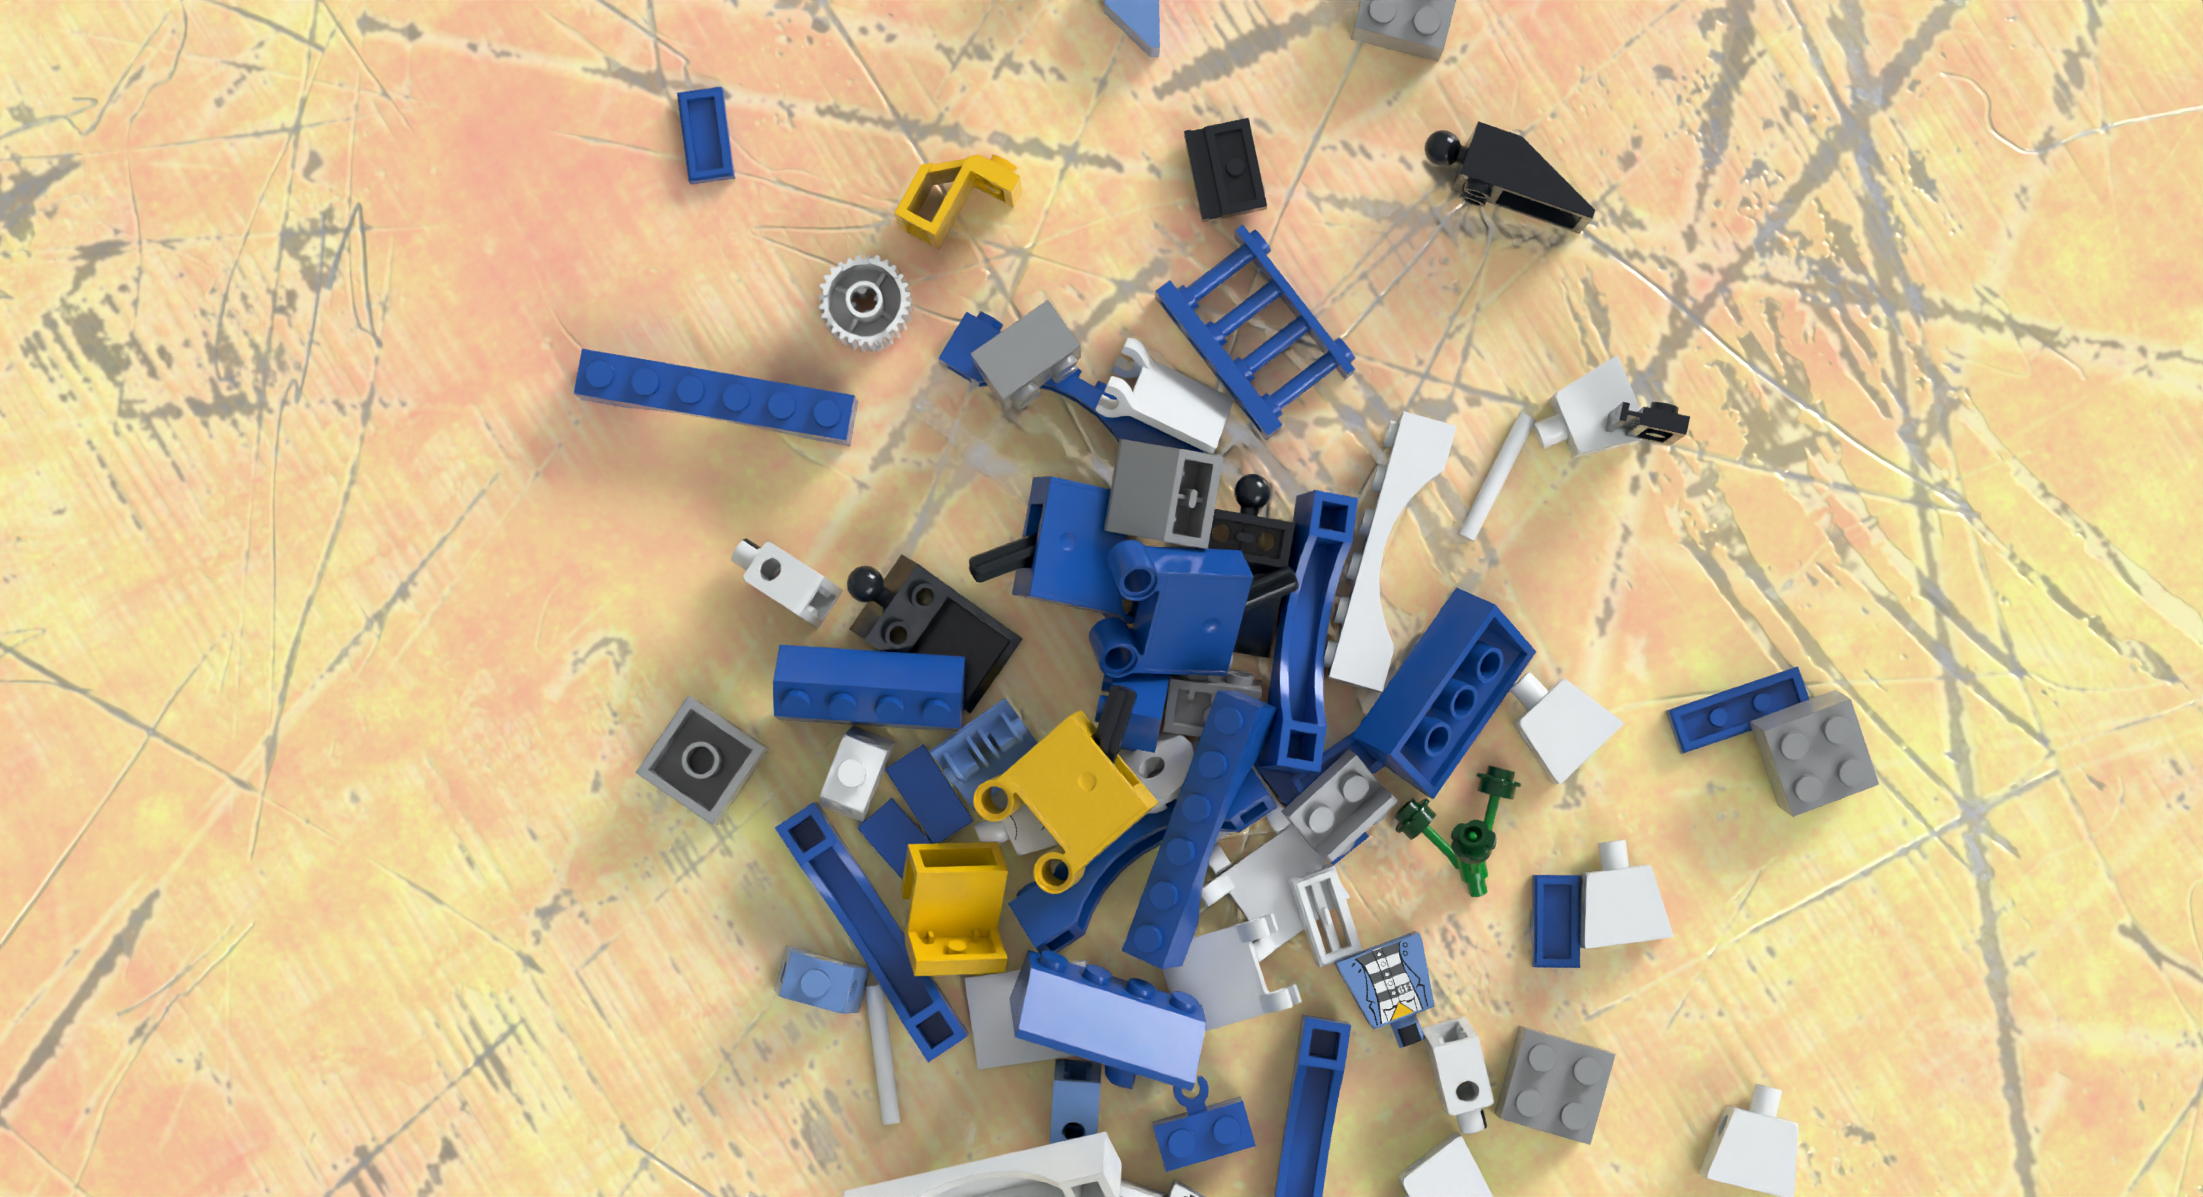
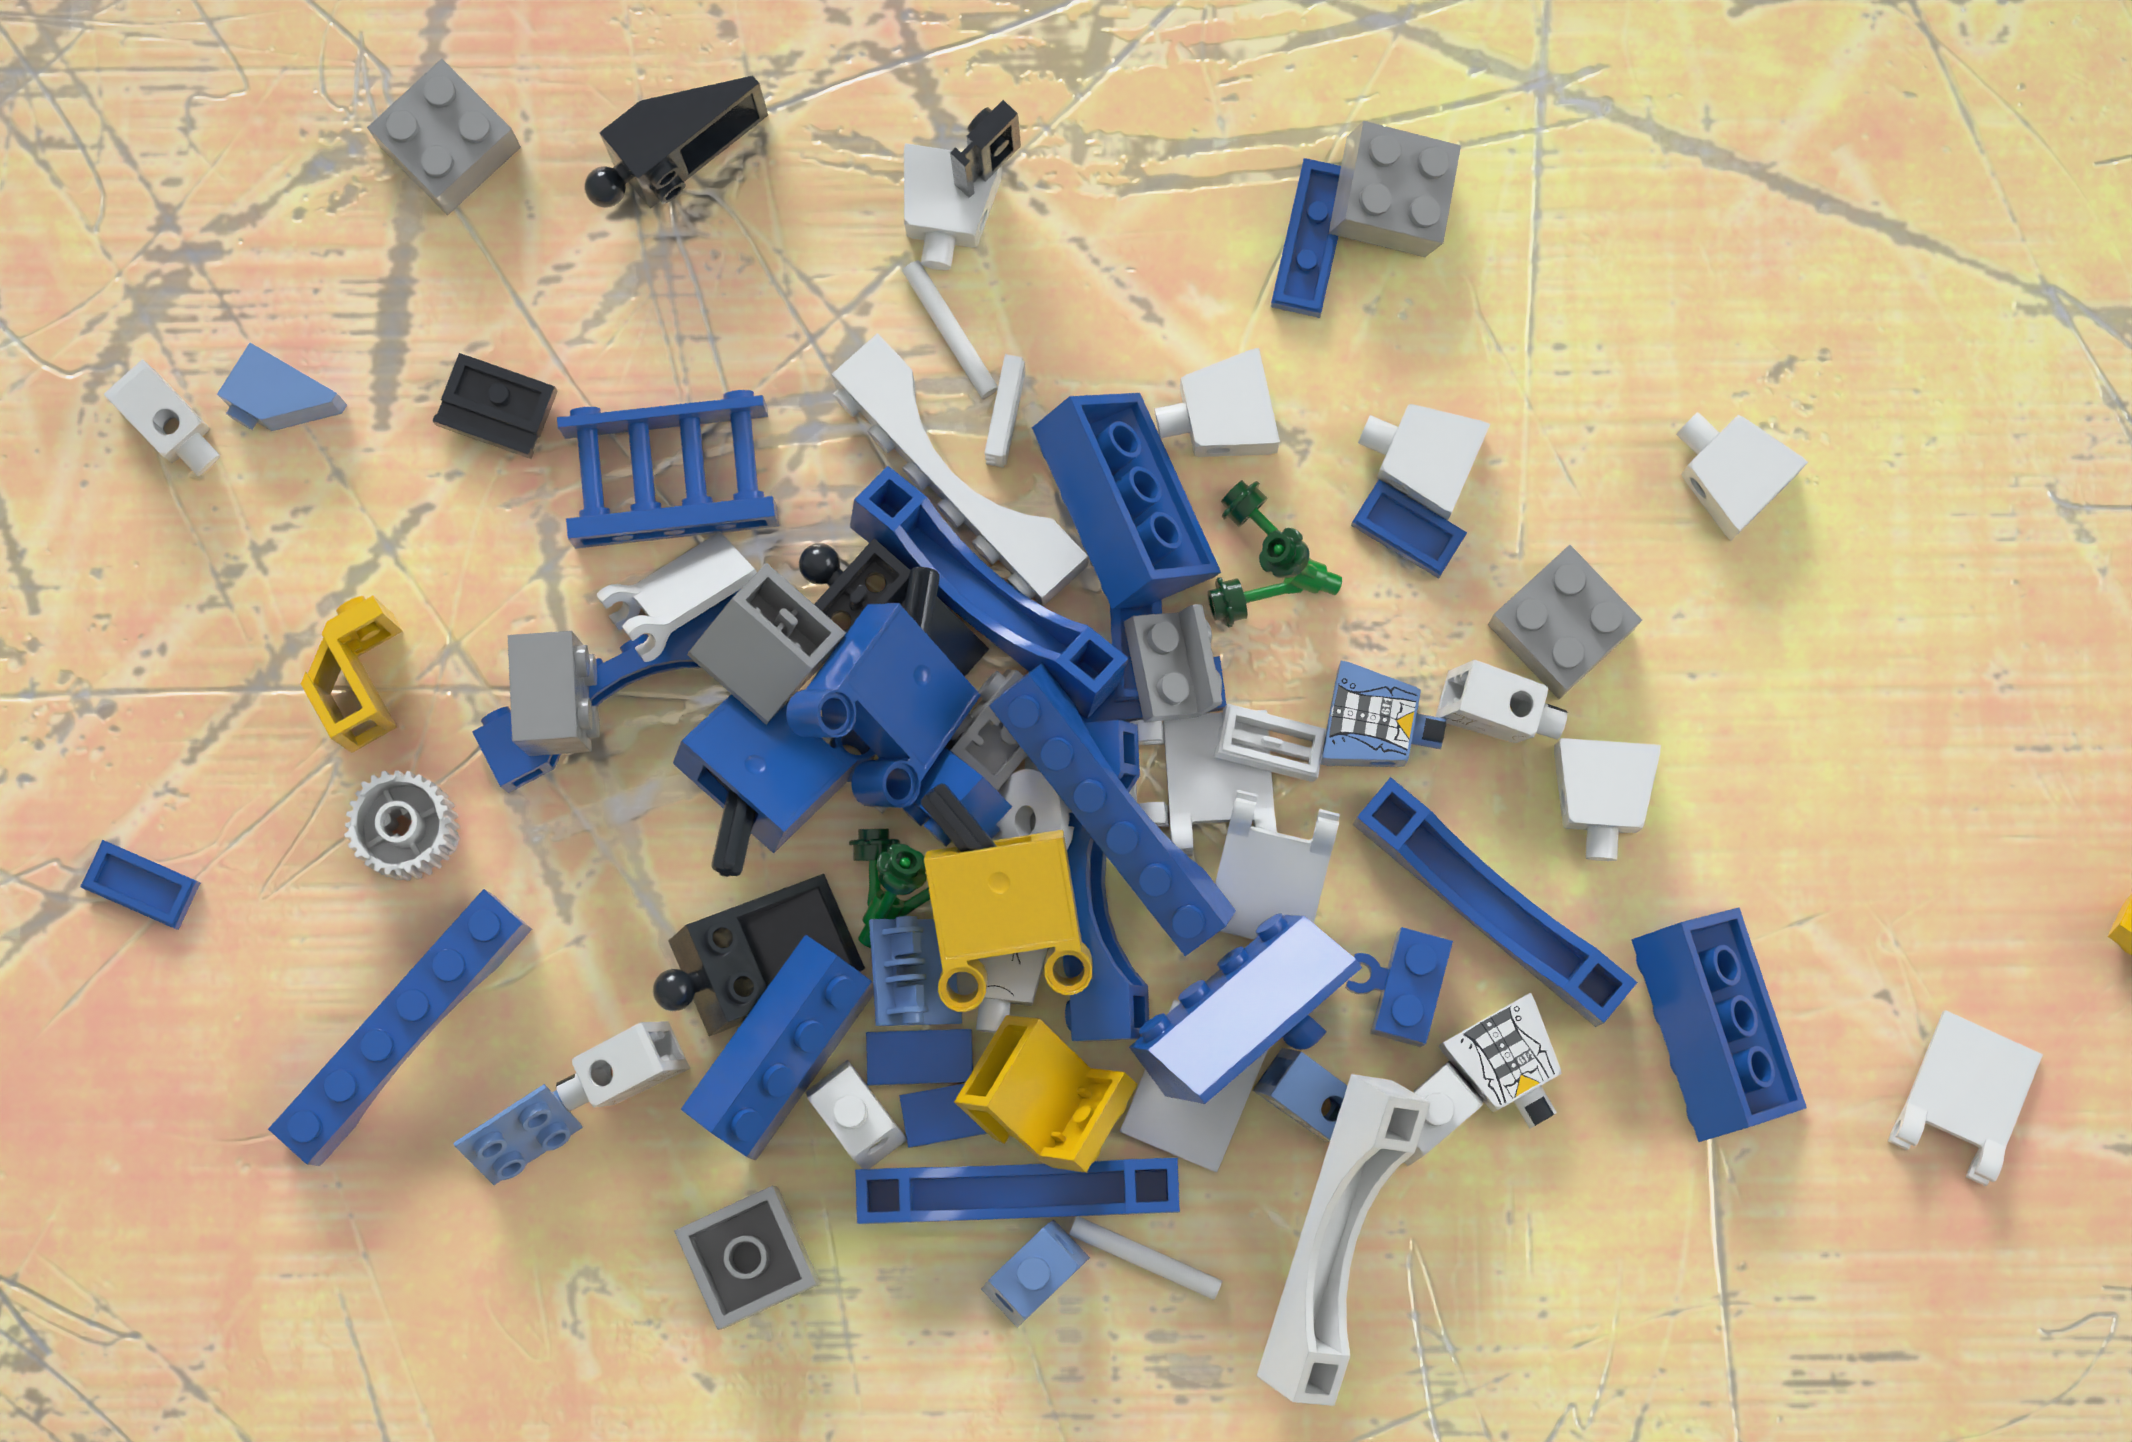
camera: 55 degrees left, 5 degrees down
none -> medium blue hinge [453,1084,583,1185]
none -> dark green plant [849,829,930,948]
none -> white tile [984,354,1026,468]

